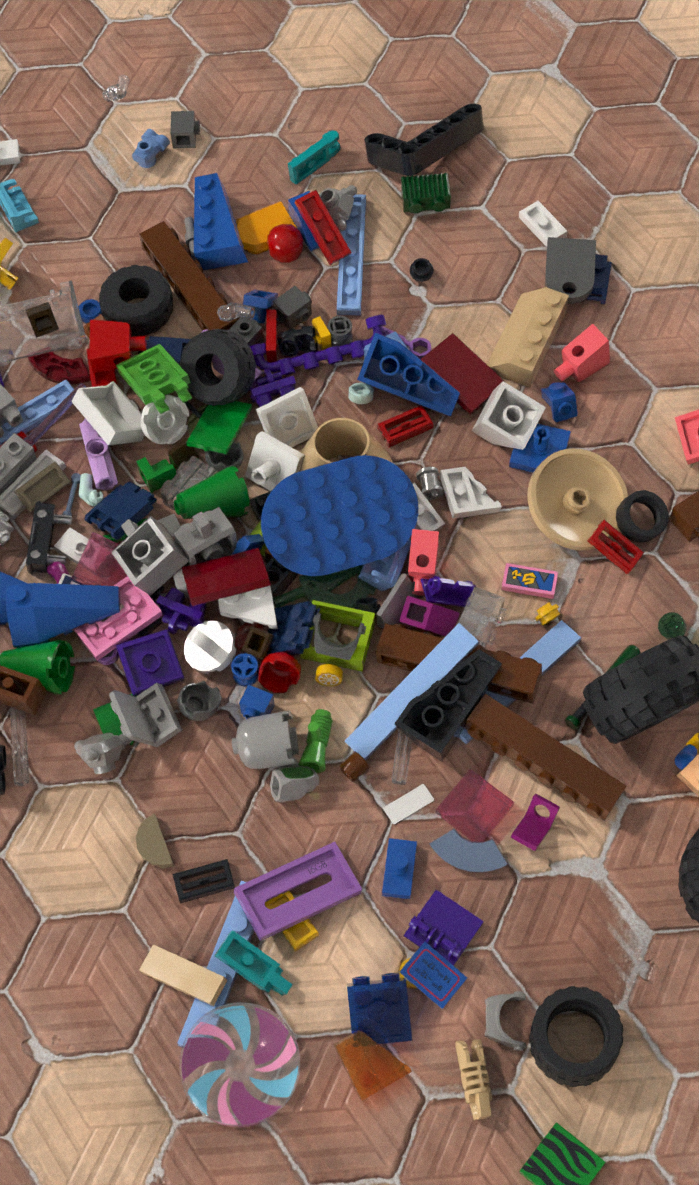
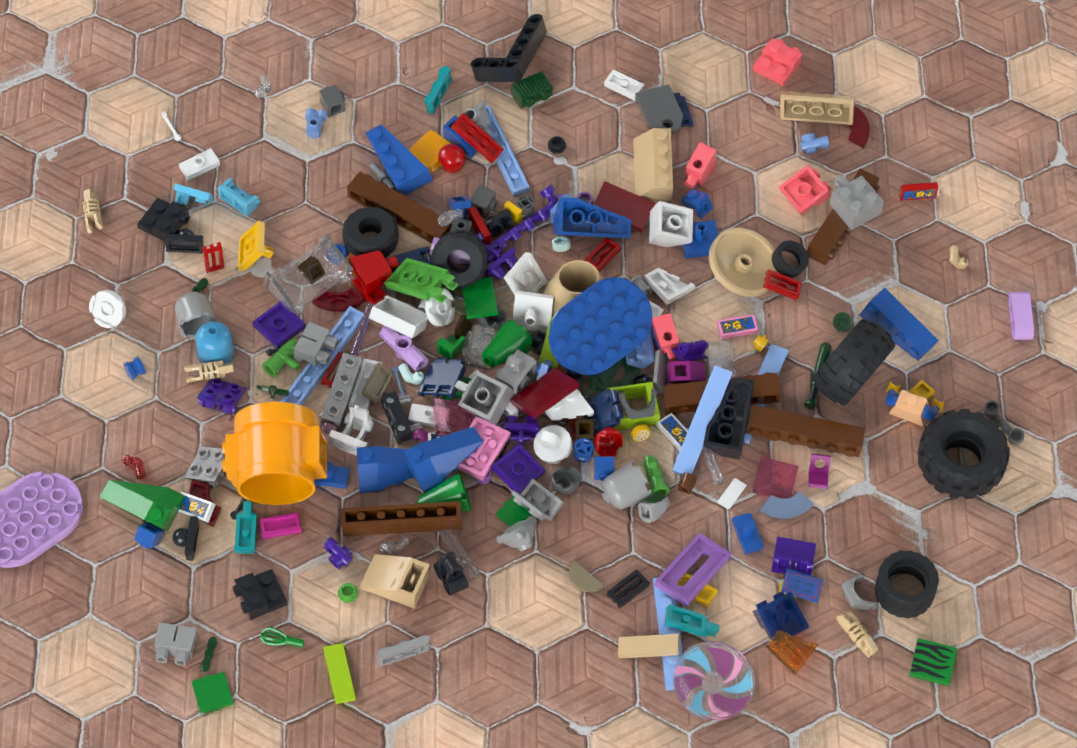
camera: 30 degrees left, 5 degrees down
none -> tile [656,413,688,452]

